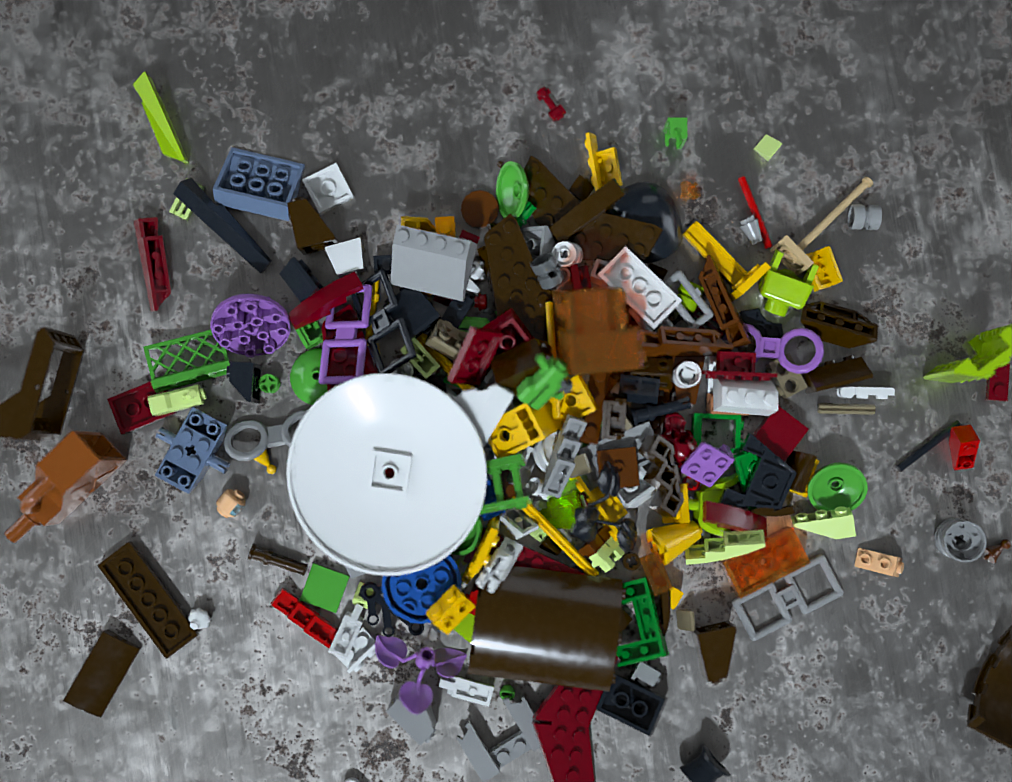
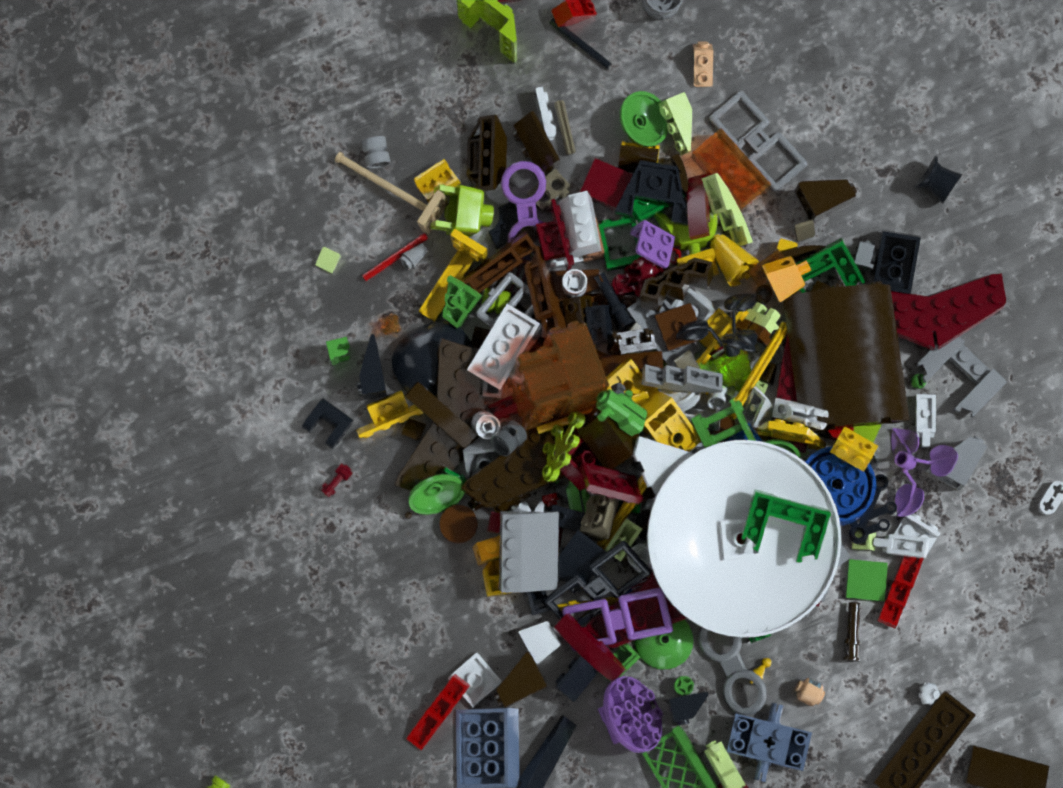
camera: 105 degrees left, 5 degrees down
none -> black connector [302,398,354,449]
none -> black slope [357,334,387,400]
none -> red slope [406,674,471,751]
none -> bright green slope [442,275,483,328]
none -> lime plant [542,411,585,482]
none -> green wedge [742,489,831,563]
none -> light orange torso [762,256,811,302]

